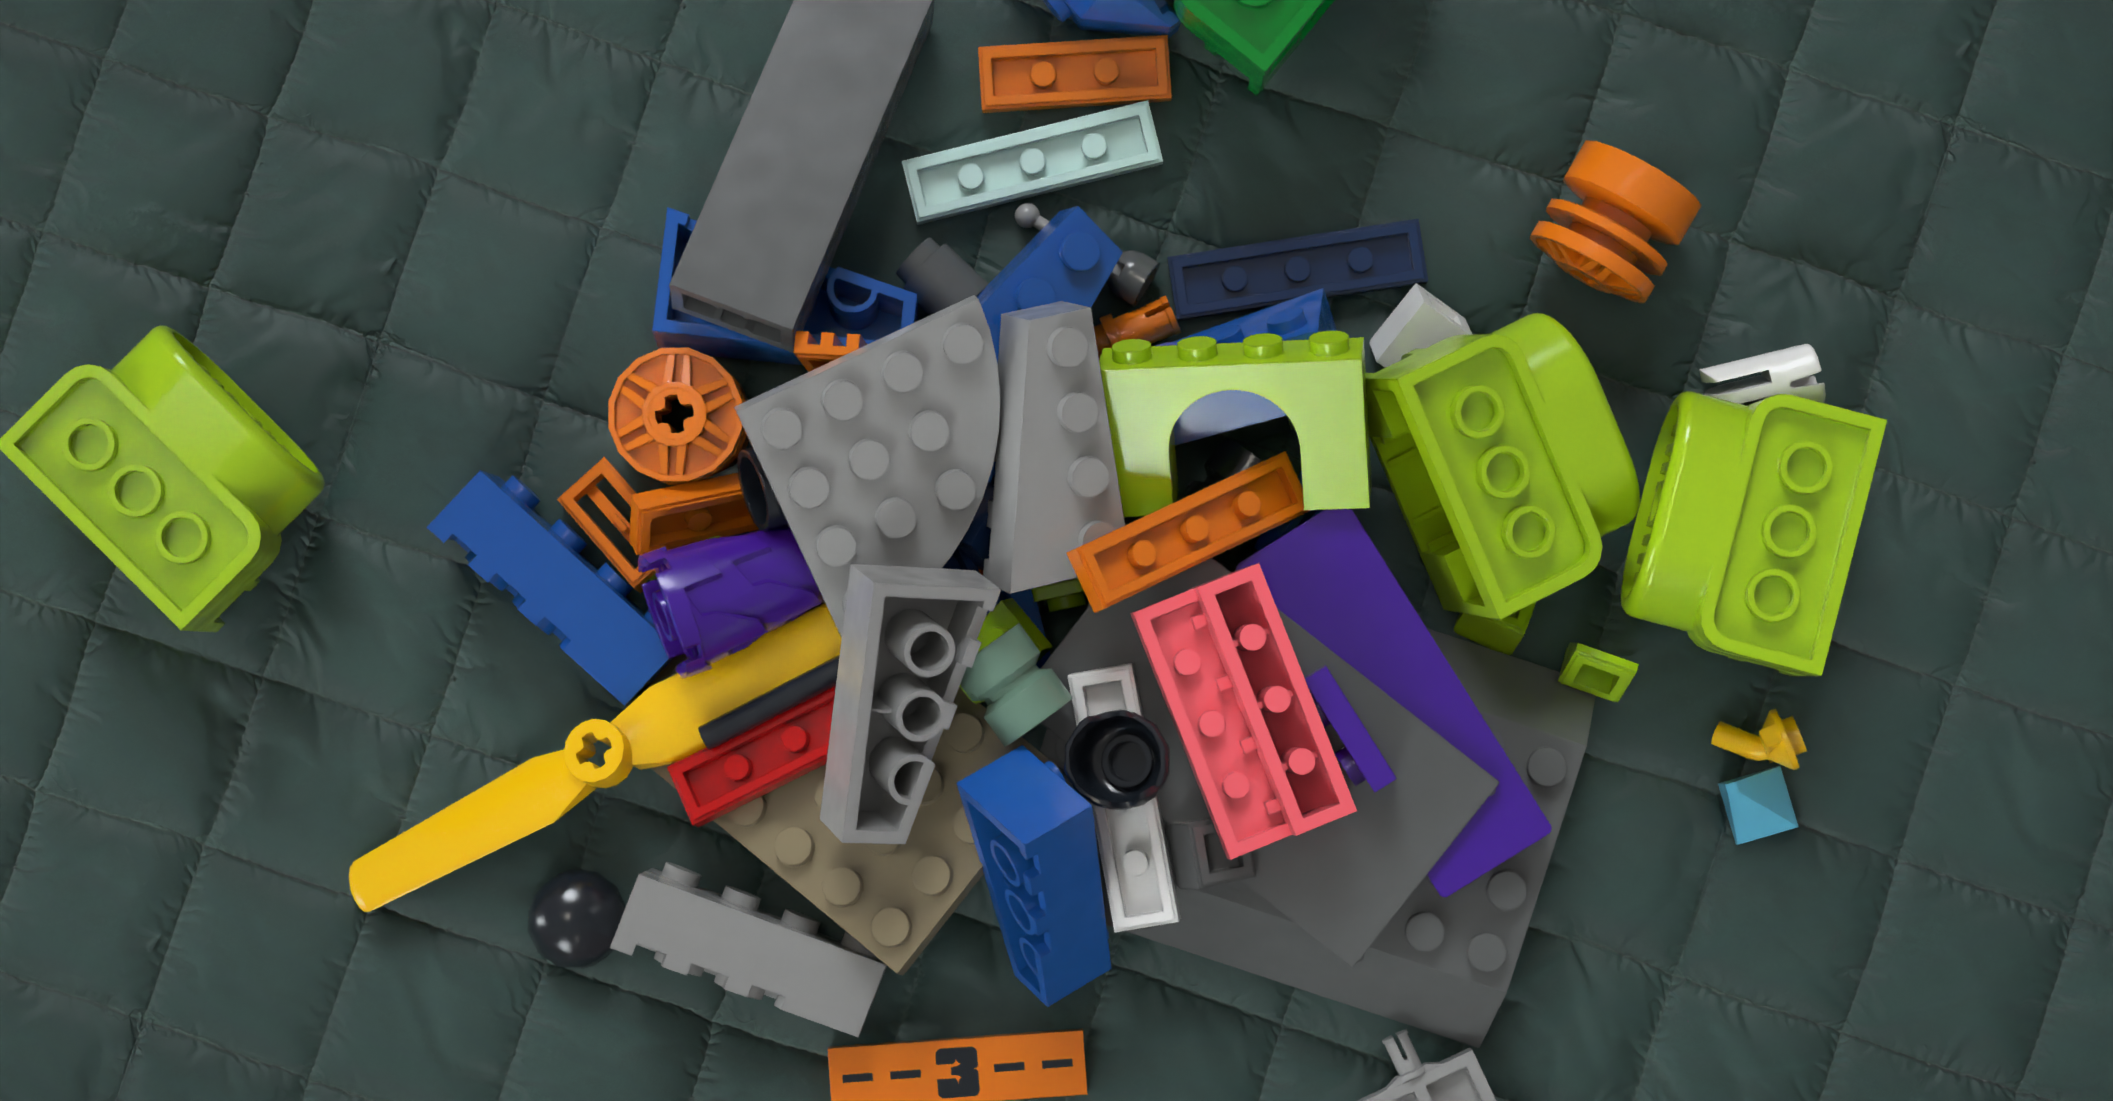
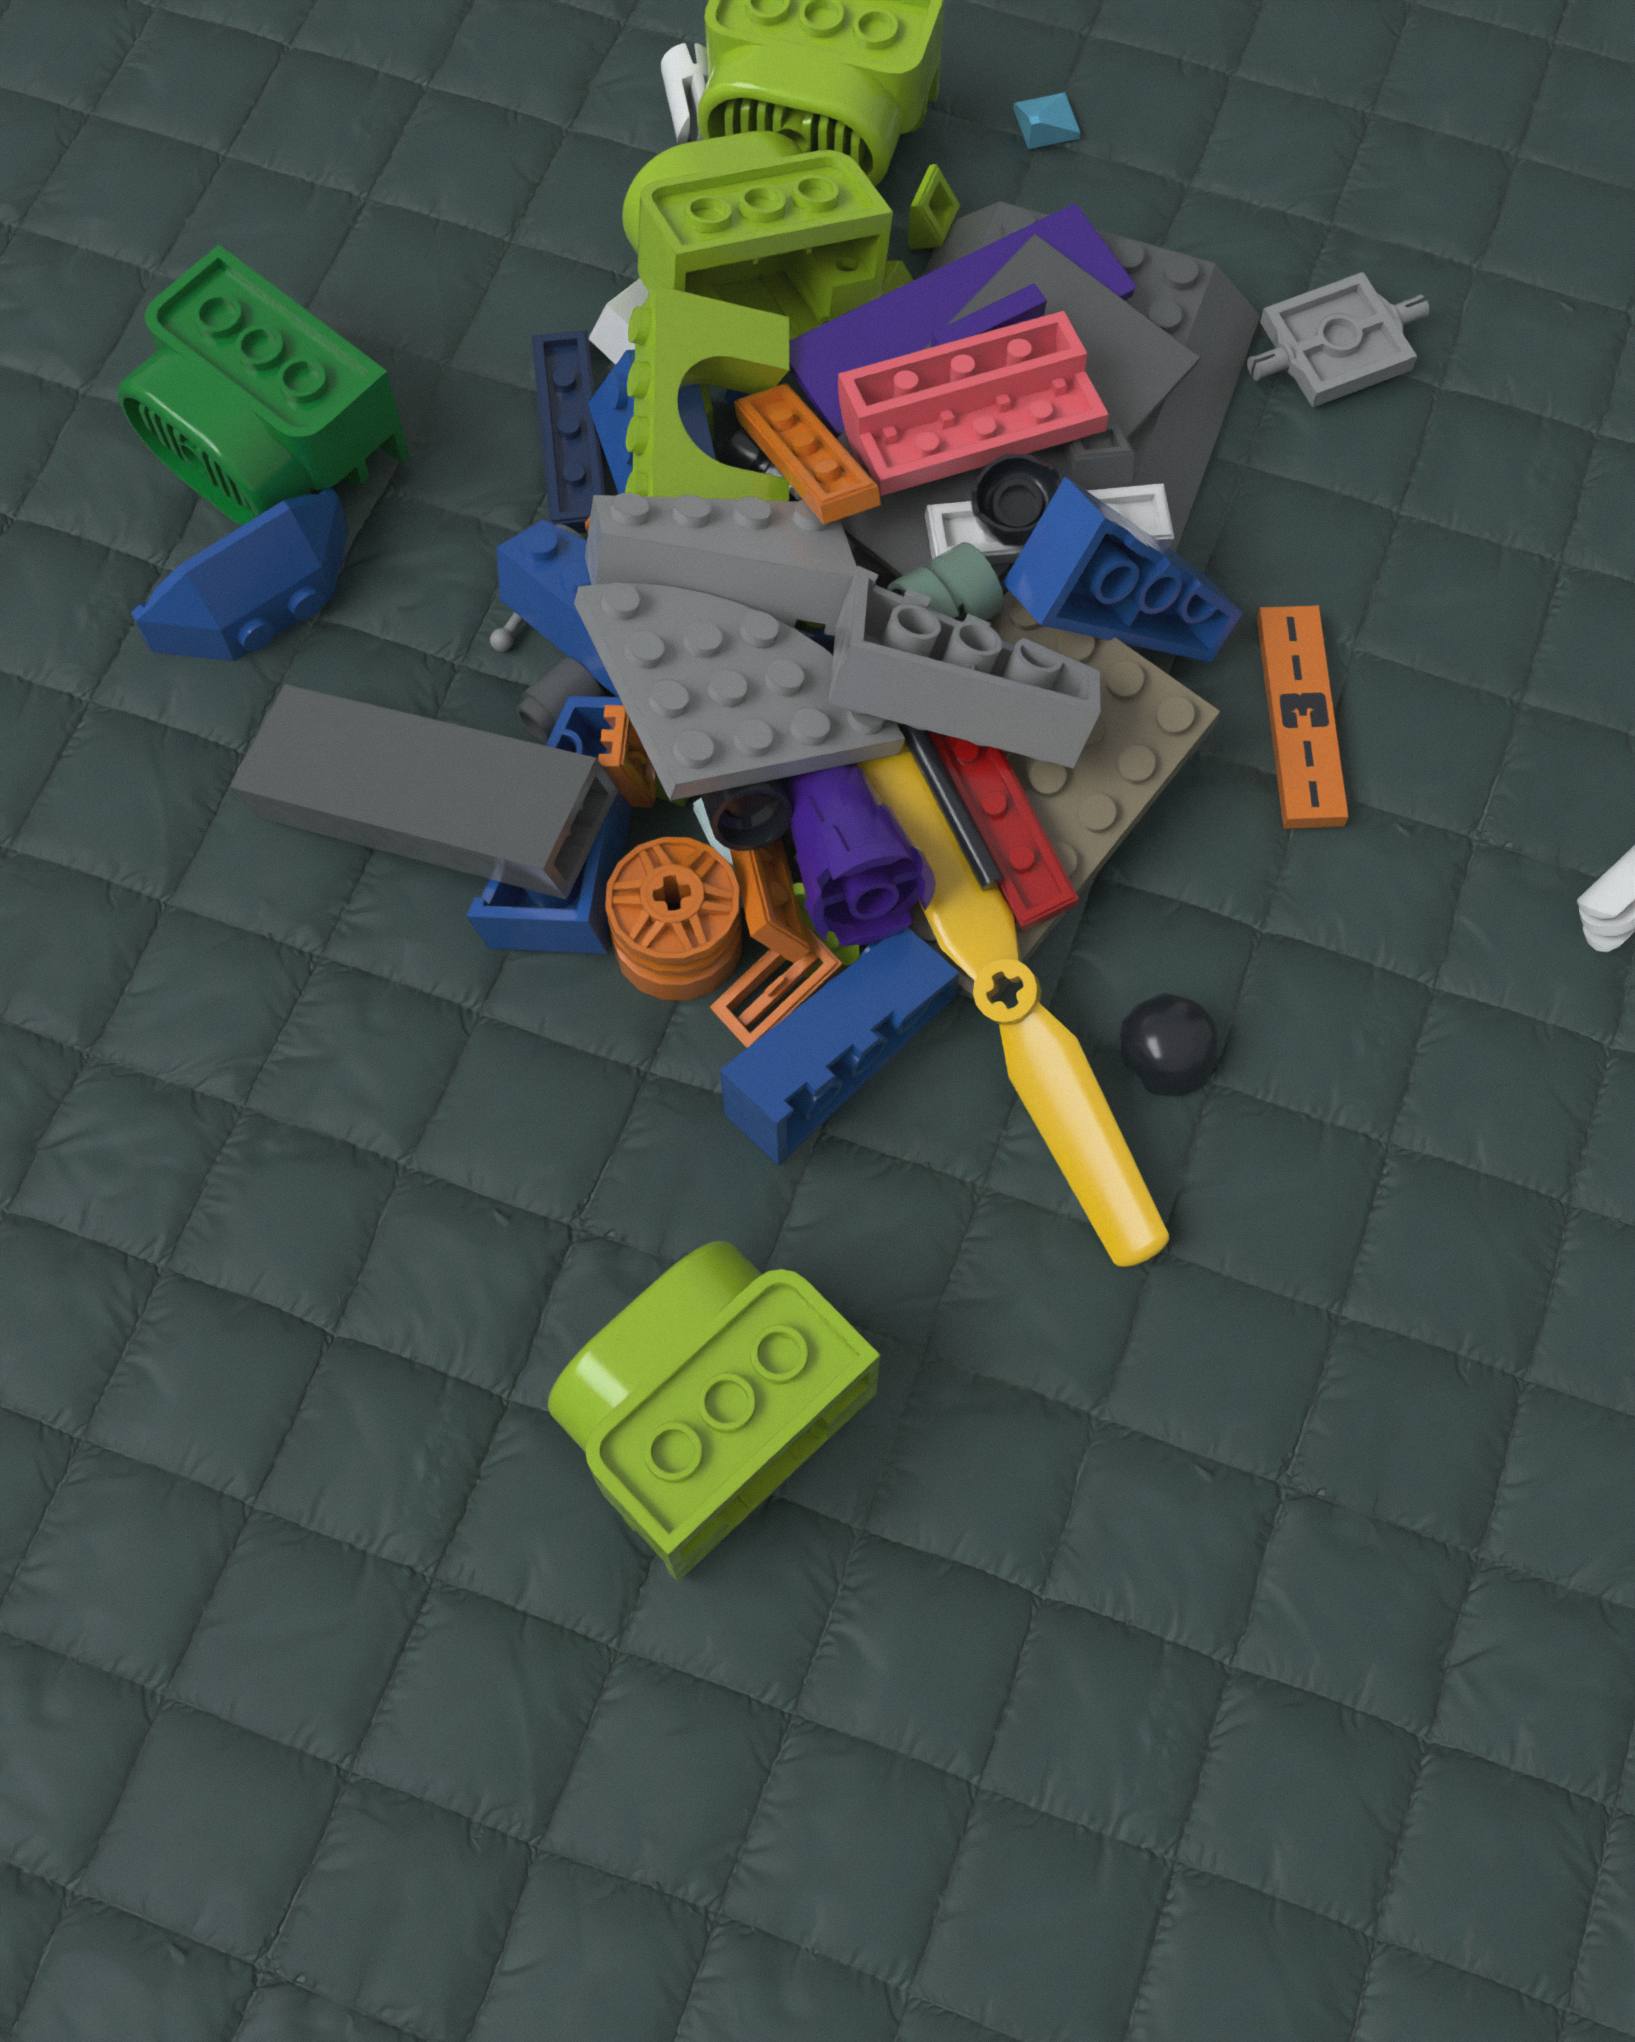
camera: 90 degrees left, 20 degrees down
light grey wedge [610,862,887,1037] -> none
light aqua tile [902,100,1163,225] -> none
orange tile [978,35,1172,113] -> none
orange wheel [1529,140,1702,303] -> none
yellow plate [1711,708,1807,770] -> none

